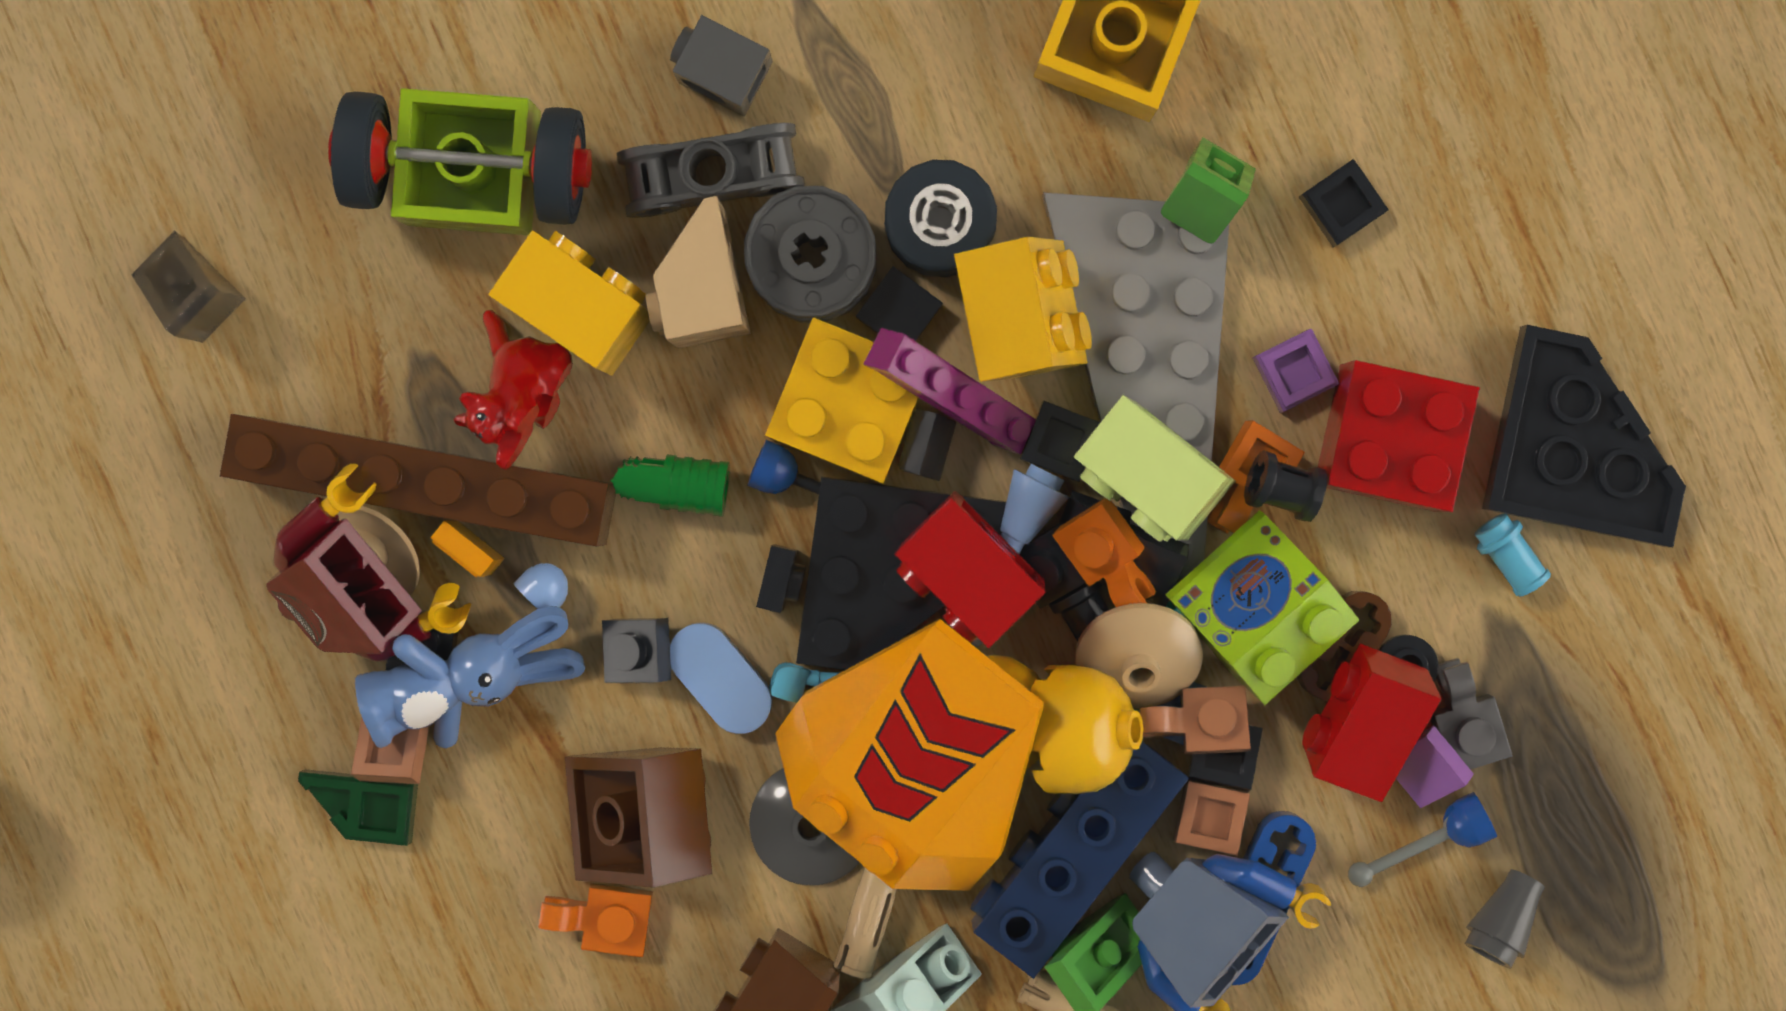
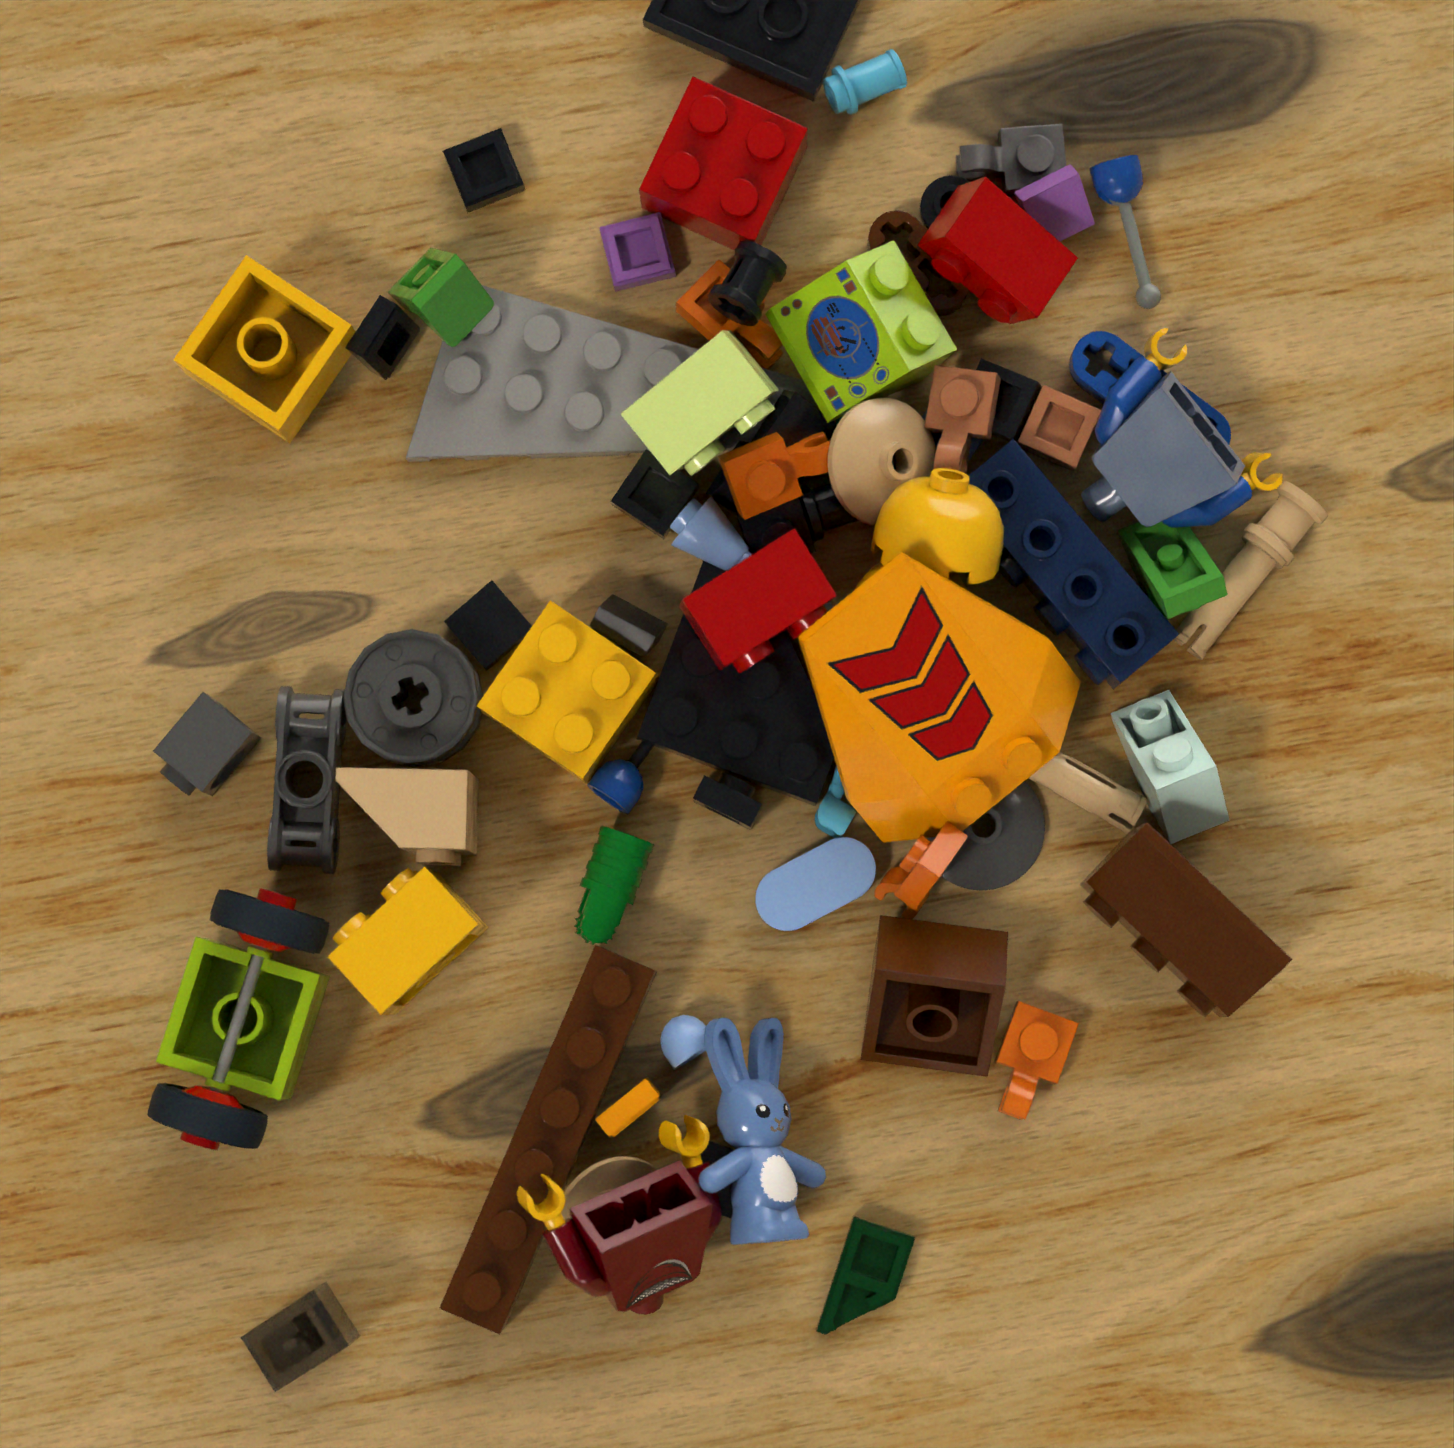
camera: 70 degrees left, 5 degrees down
nougat plate [351,717,430,784] -> none
red animal [454,310,573,470] -> none
black plate [602,618,671,683] -> none
magenta piece [864,328,1036,455] -> none
black wheel [884,159,997,277] -> none
yellow brick [954,237,1092,382] -> none
dark grey cone [1465,869,1545,969] -> none
none -> black tile [345,295,420,380]
none -> orange plate [874,821,968,919]

